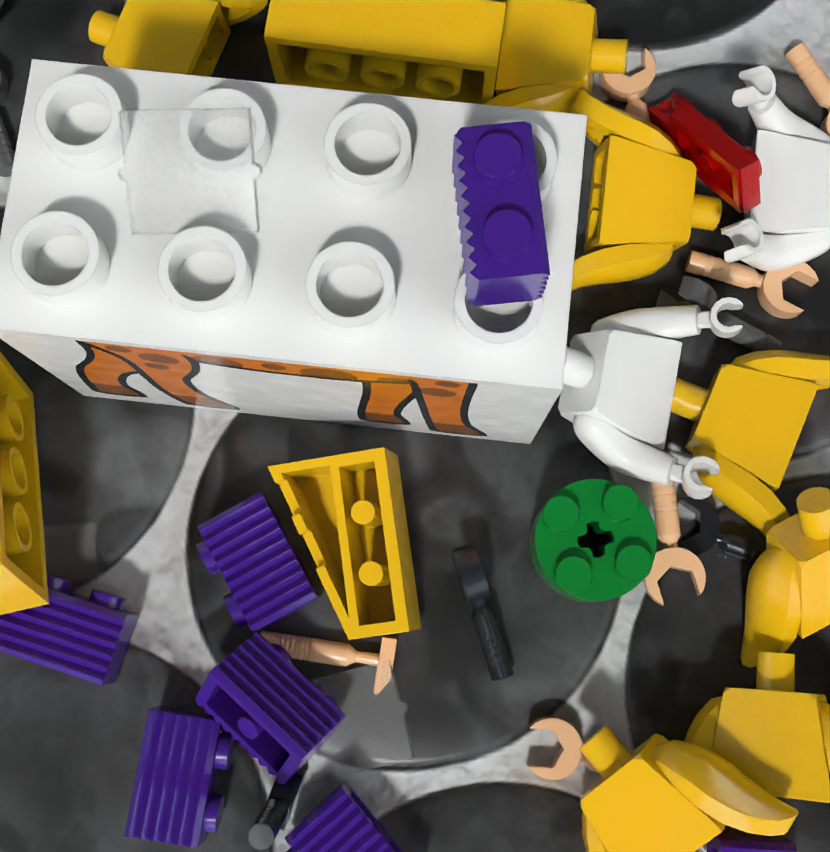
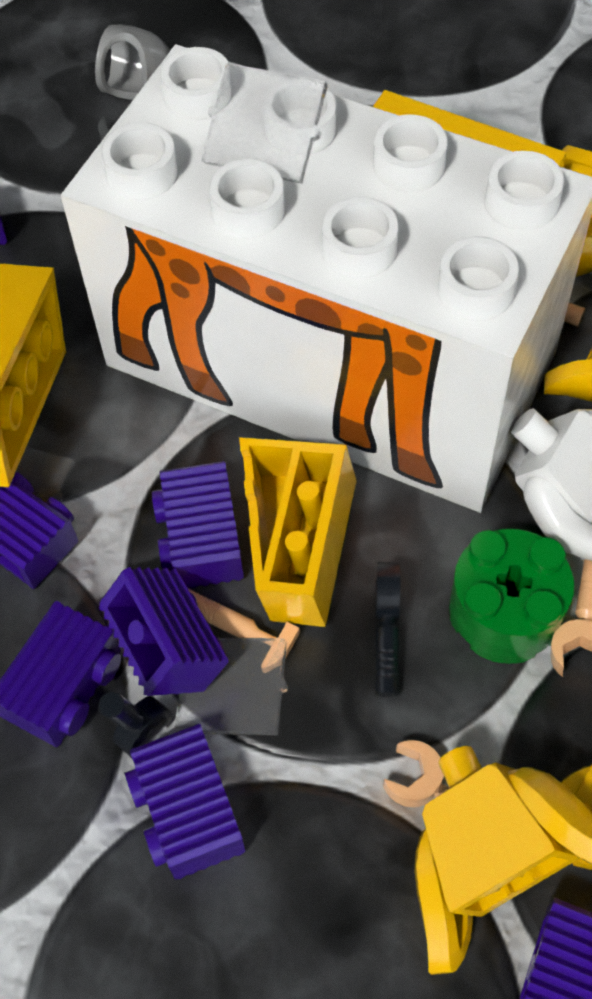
camera: 20 degrees right, 20 degrees down
dark purple brick [452,121,551,306] -> none

